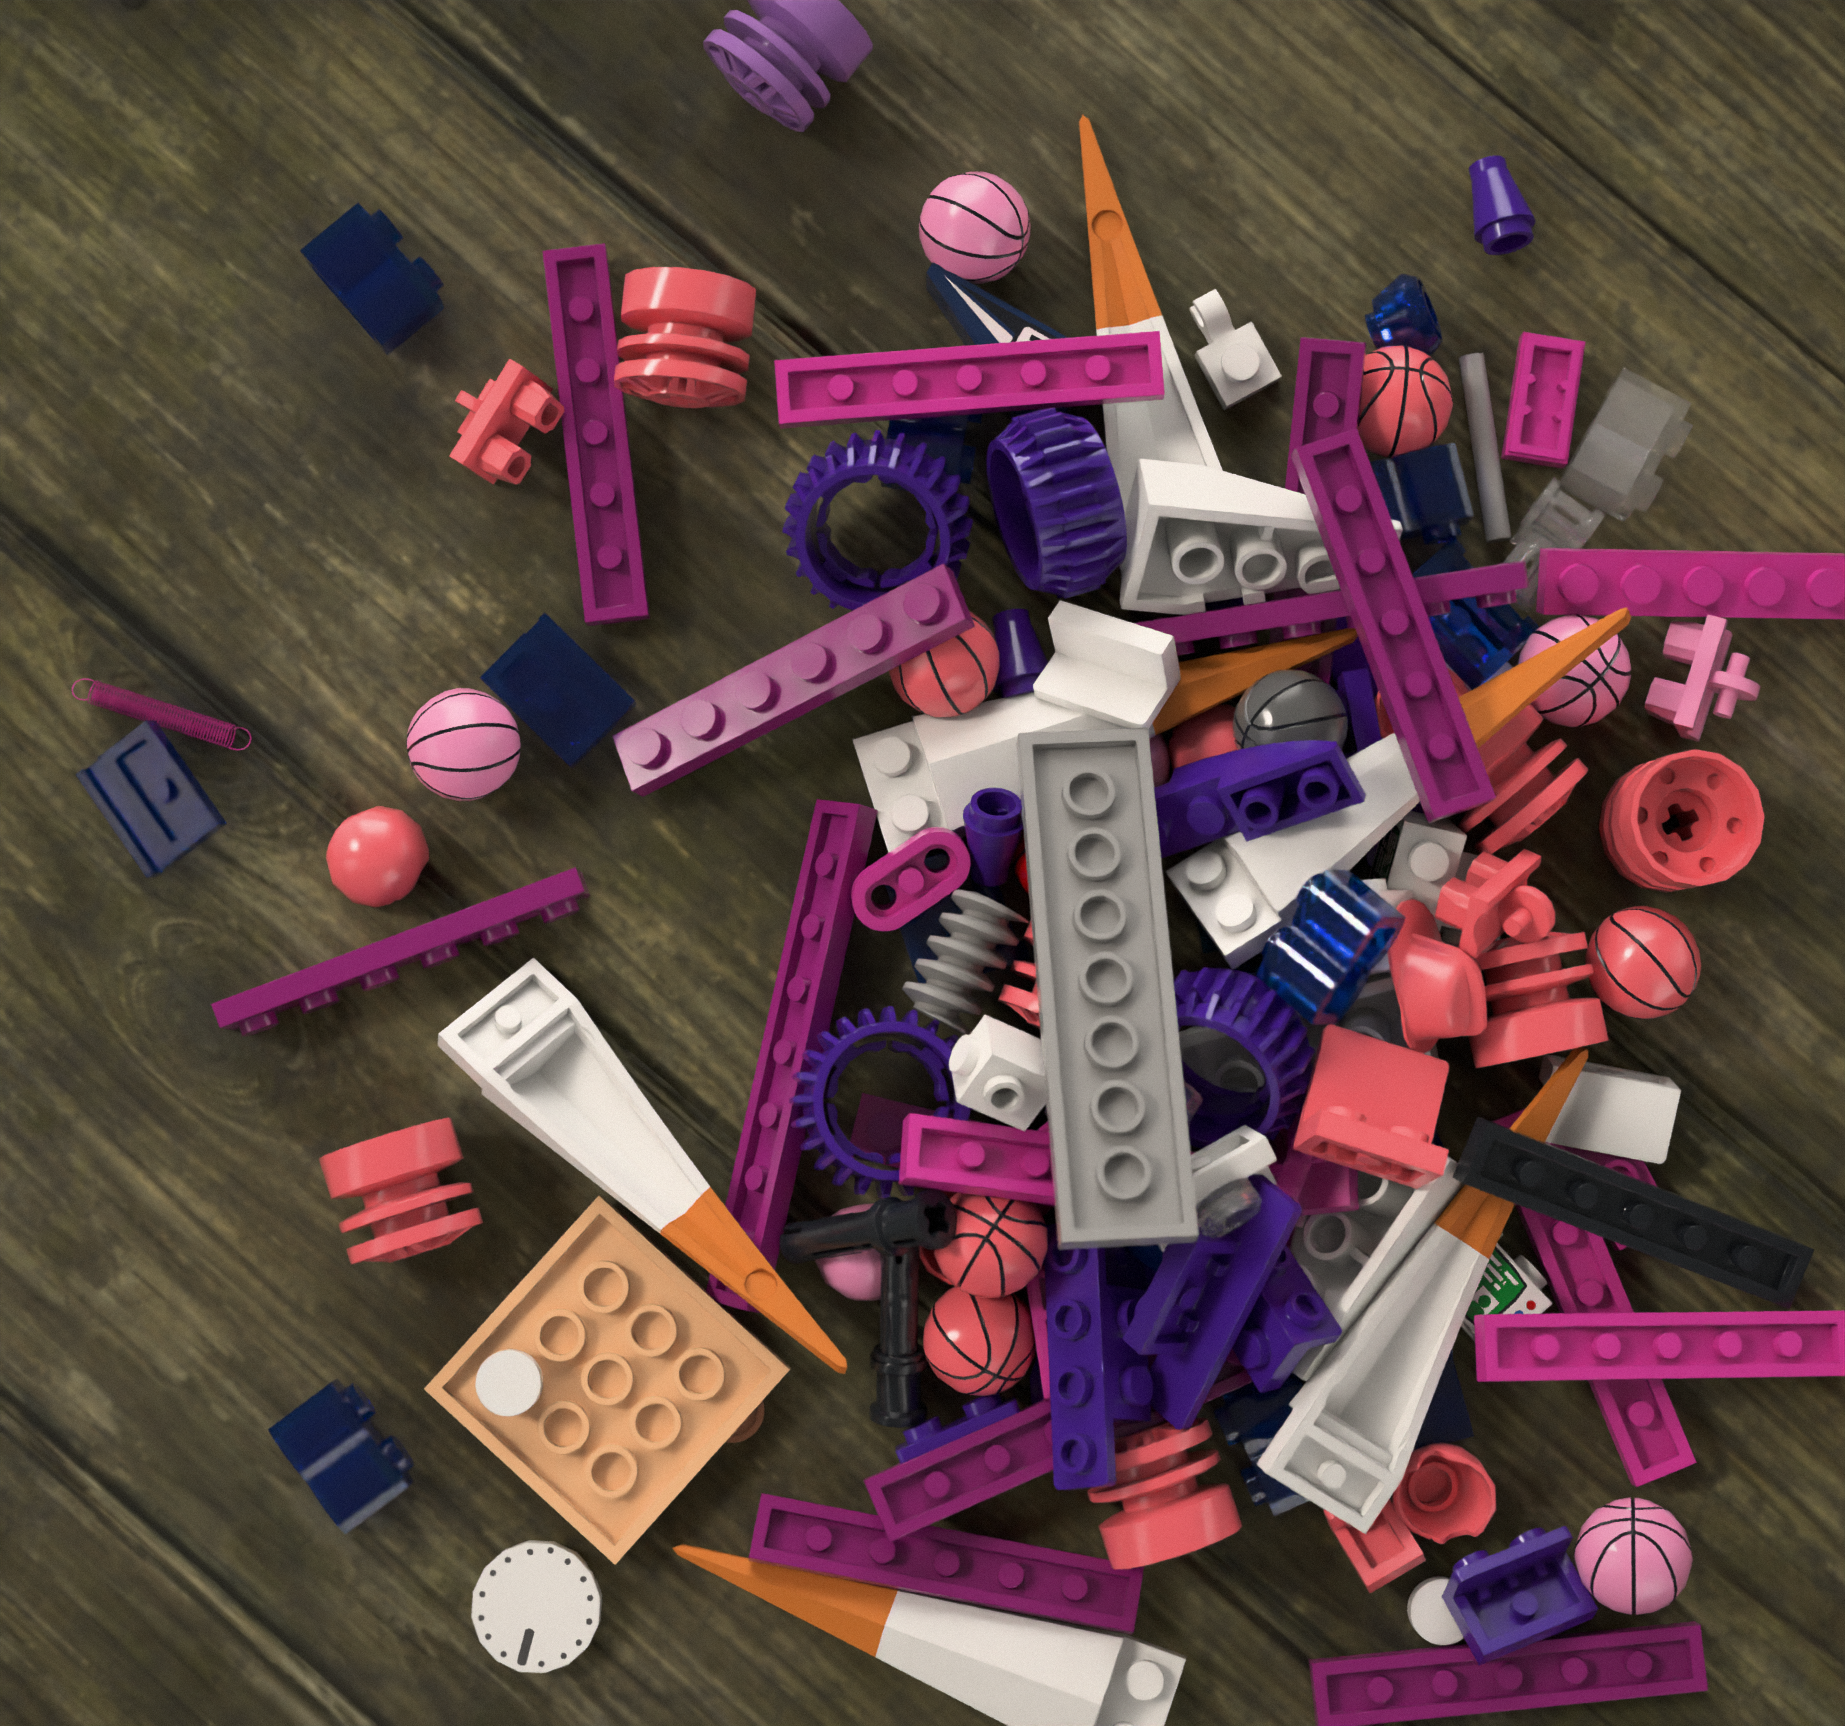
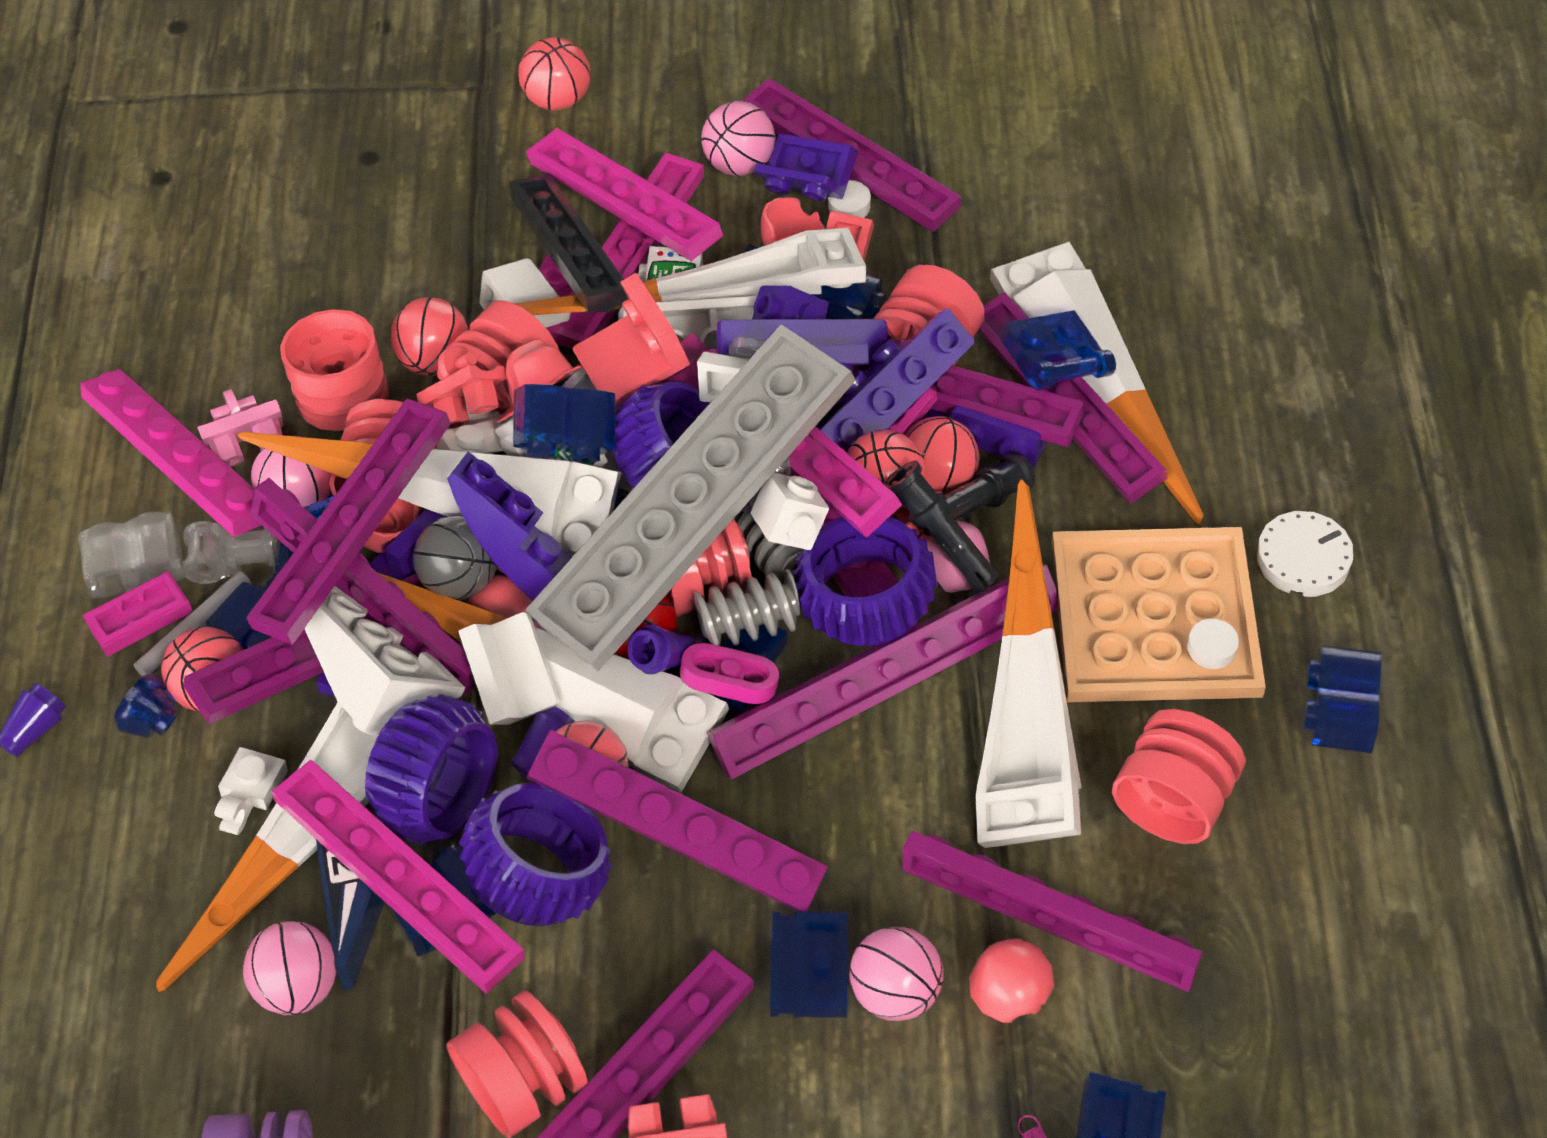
camera: 130 degrees left, 30 degrees down
none -> clear blue plate [998,310,1116,390]

